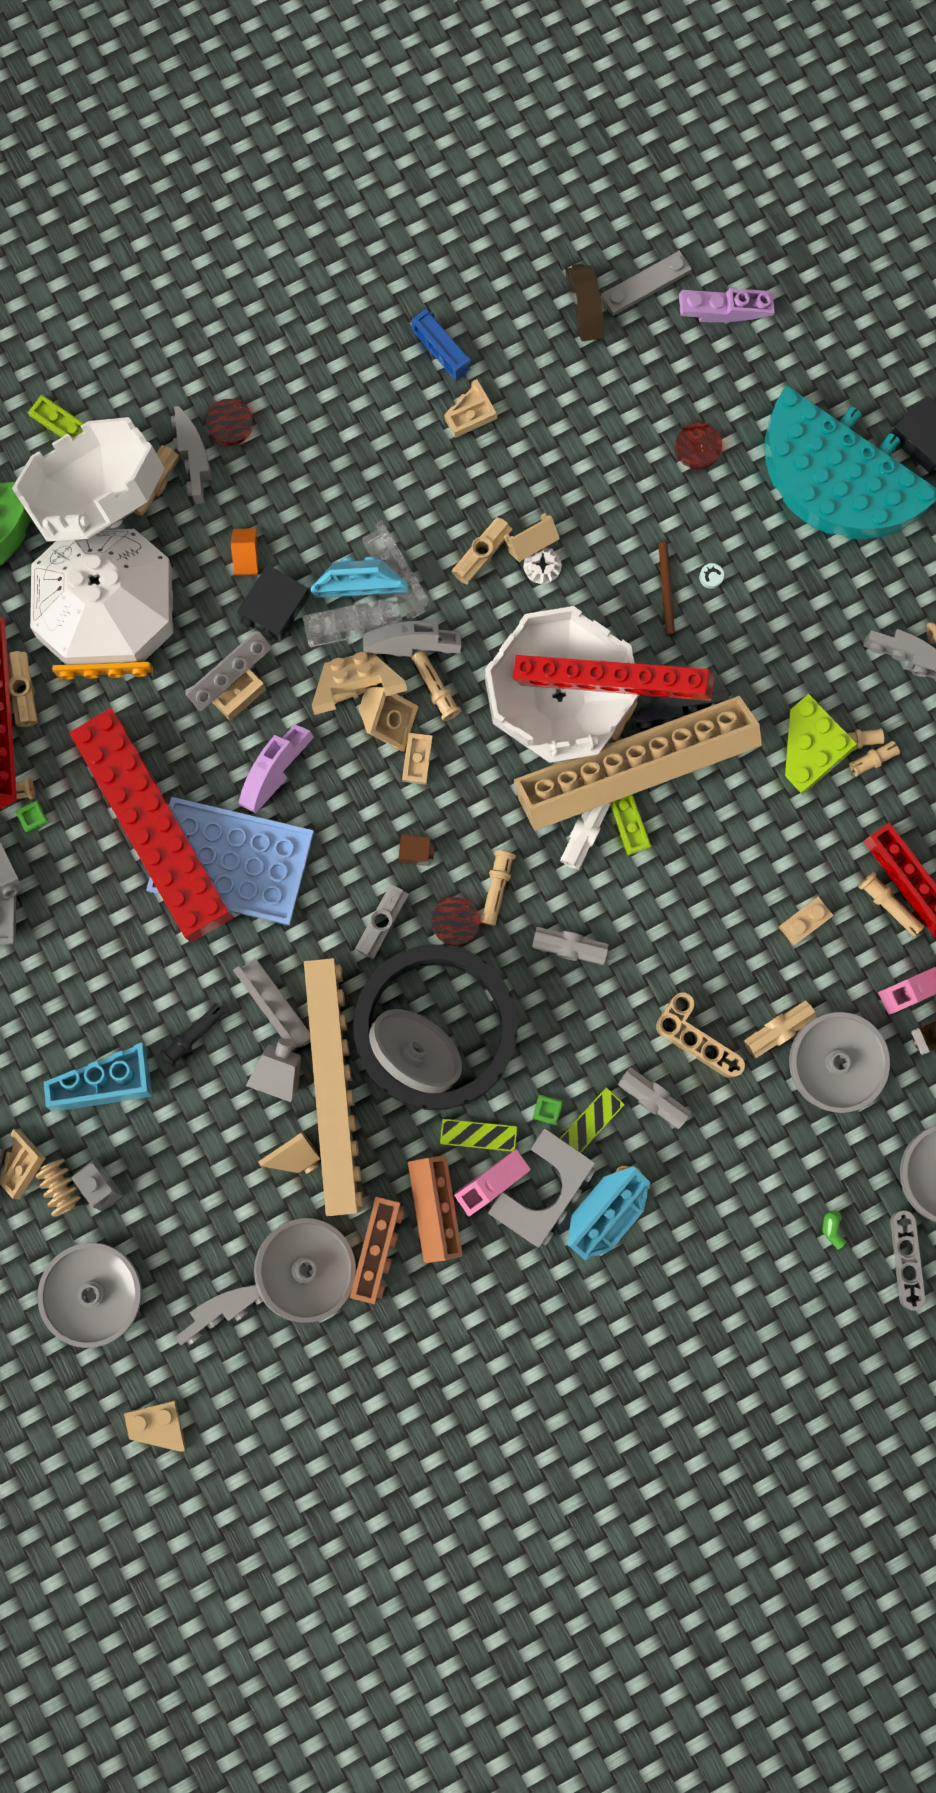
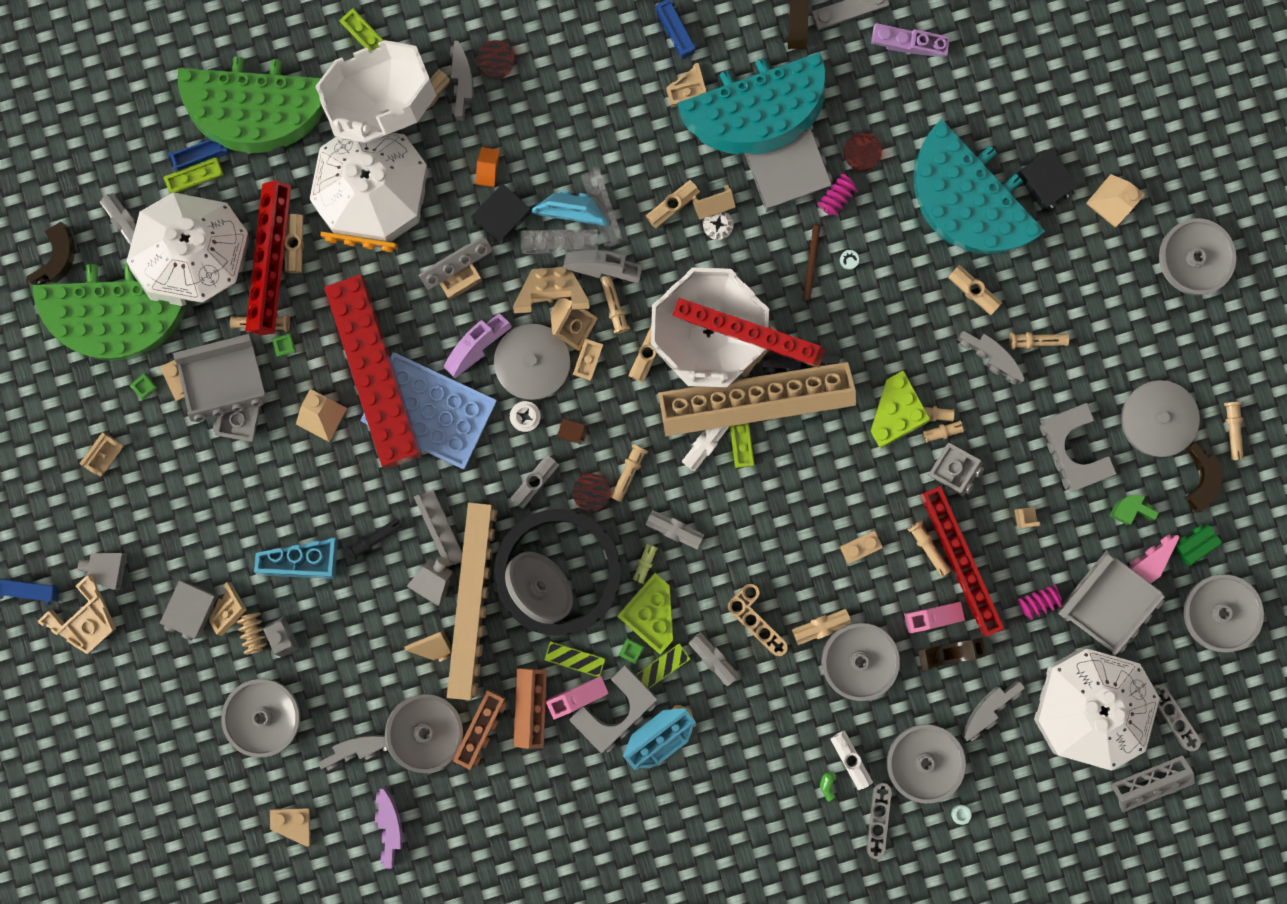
camera: 20 degrees right, 5 degrees up
none -> tan slope [296,389,348,442]
none -> lavender slope [375,787,403,869]
none -> light grey dish [494,324,570,400]
none -> white gear [510,401,541,432]
none -> lime plate [617,573,673,655]
none -> tan piece [628,327,657,383]
none -> yellowish green pin [633,543,658,584]
none -> teal brick [677,52,826,155]
none -> light grey panel [744,125,833,212]
none -> dark pink piece [817,174,858,216]
none -> white piece [830,730,873,791]
none -> light grey plate [928,443,984,497]
none -> tan piece [948,265,1002,315]

